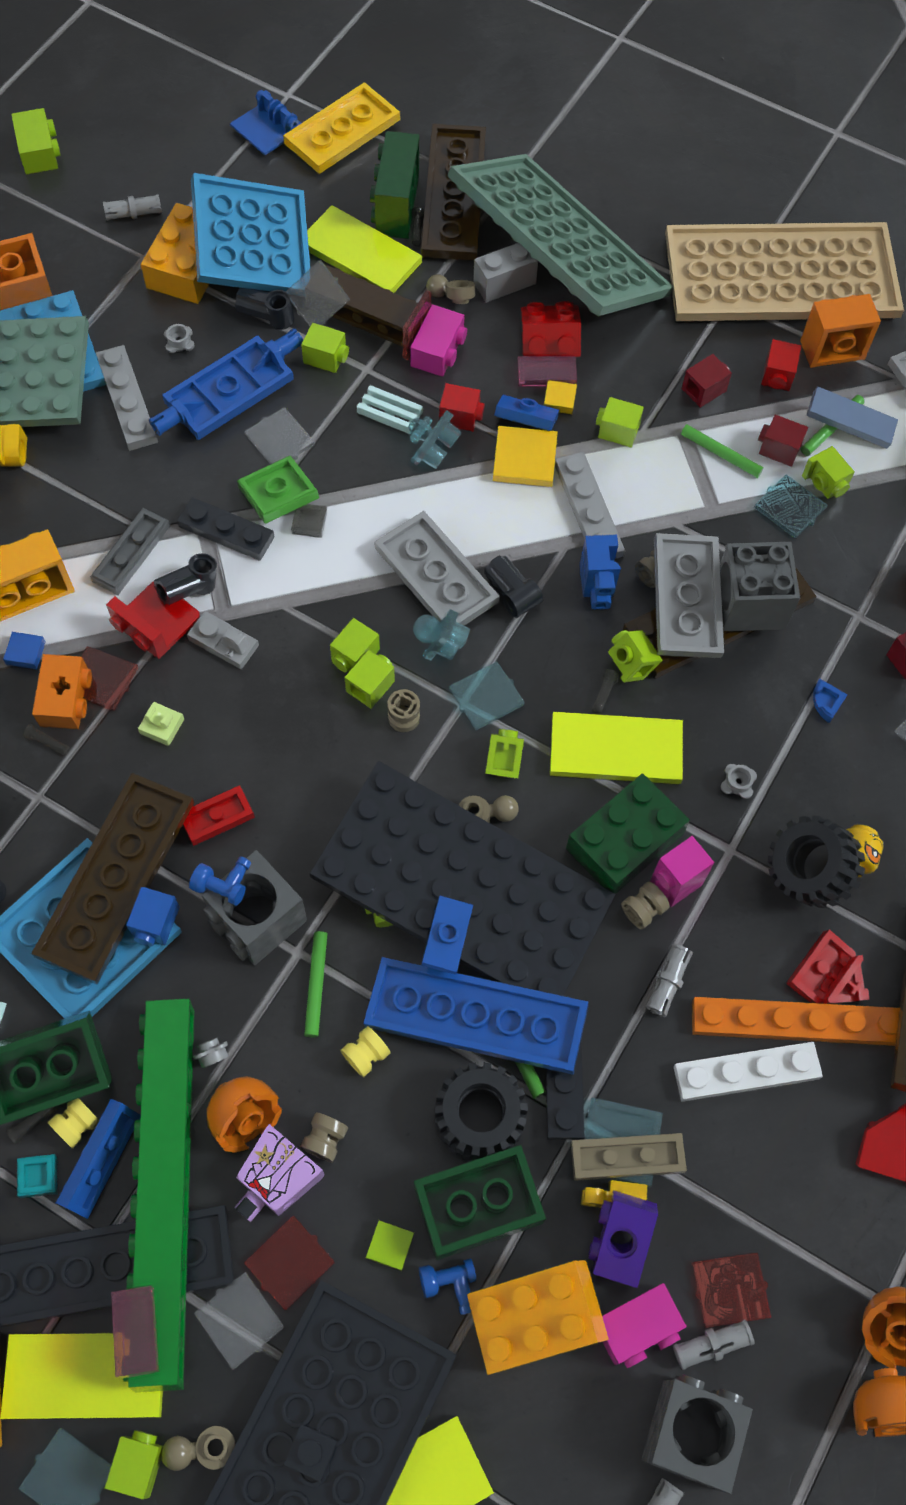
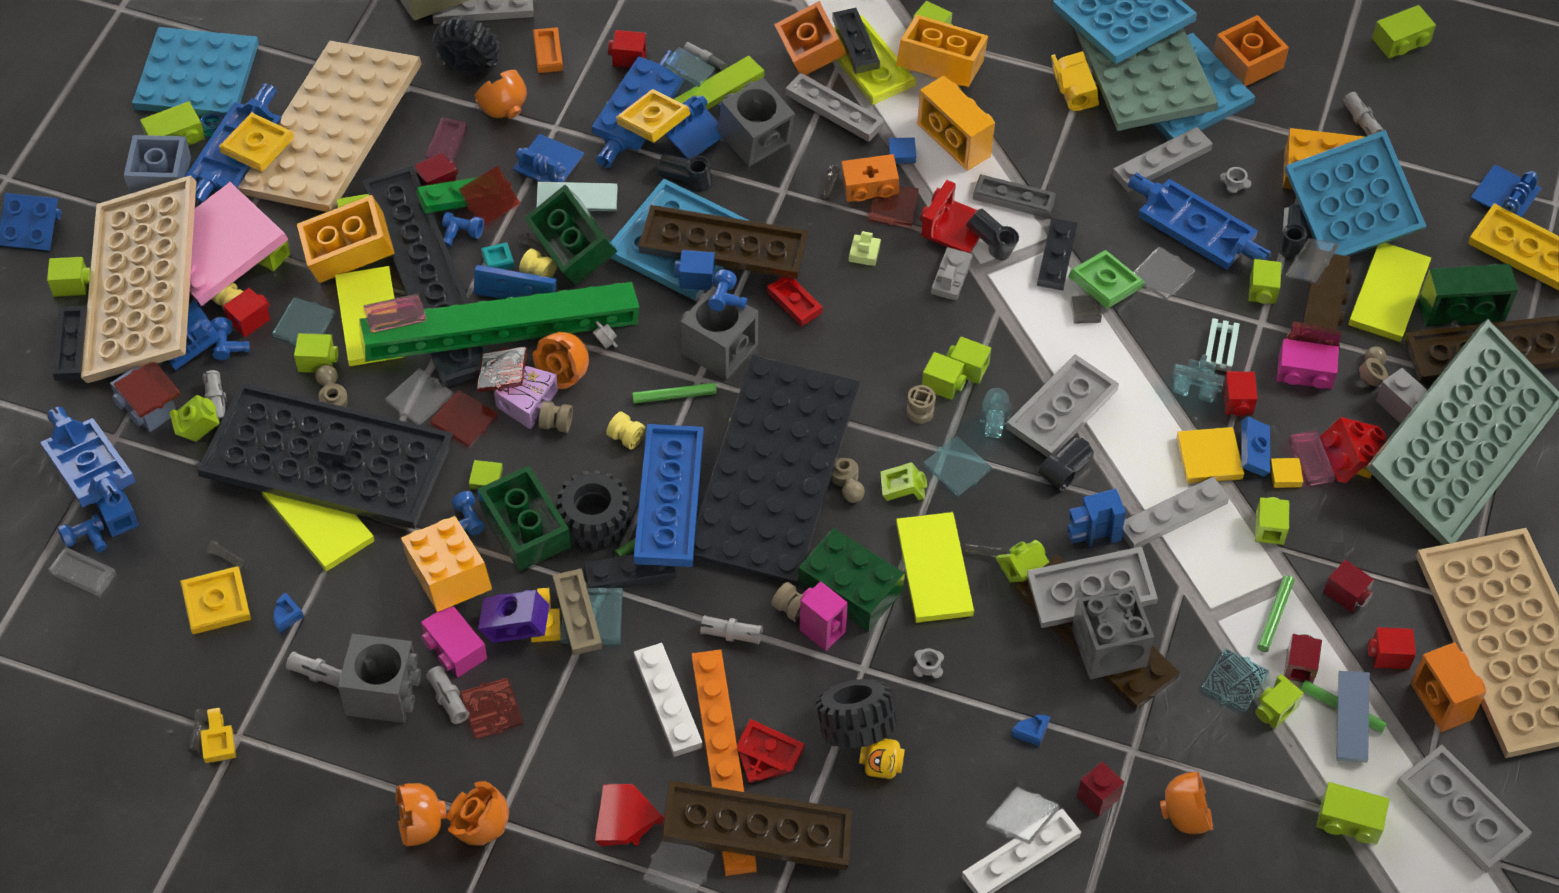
camera: 80 degrees right, 10 degrees down
blue plate [421,896,473,975] -> none
none -> piece [477,346,528,393]

